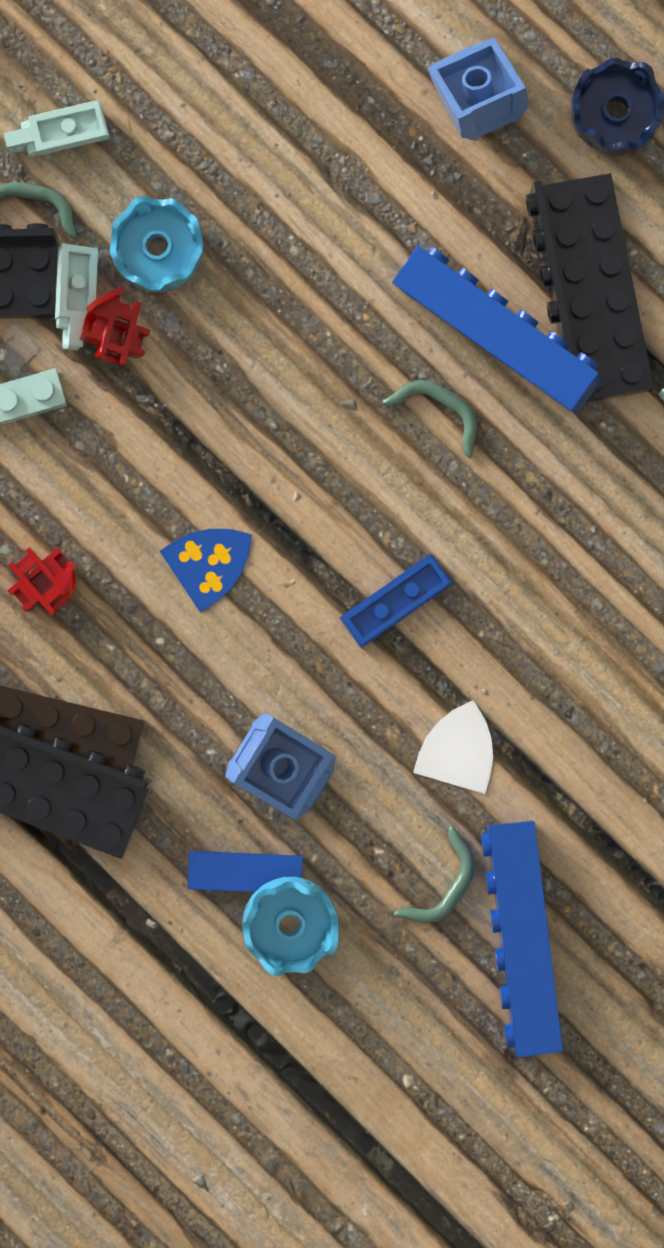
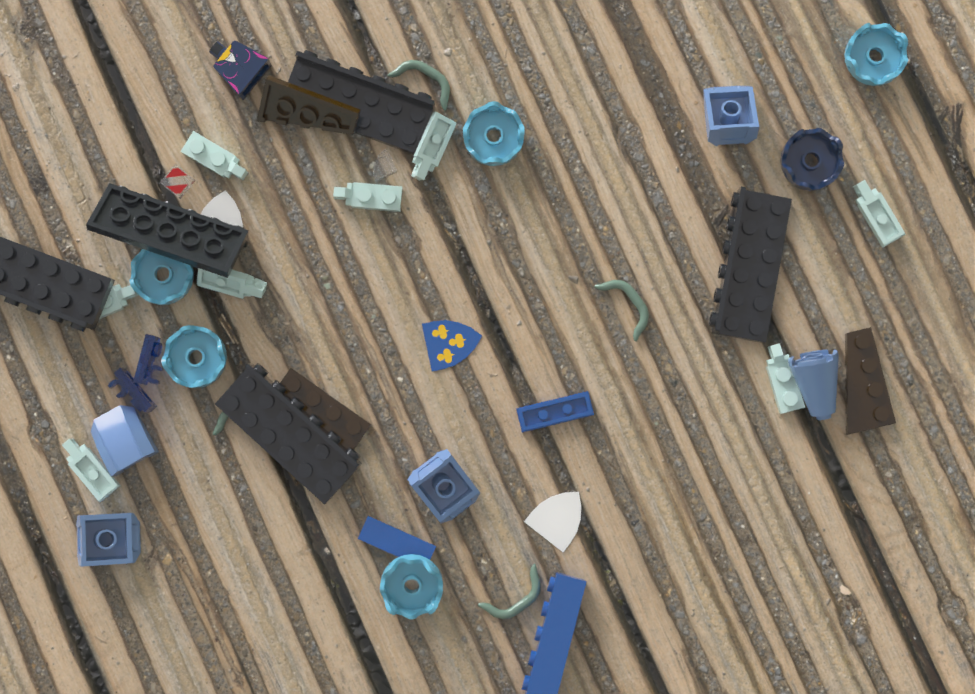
camera: 20 degrees right, 0 degrees up
light aqua hinge [4,100,110,156] -> none
red piece [7,547,78,616] -> none
red piece [79,286,150,366] -> none
blue brick [392,246,603,415] -> none

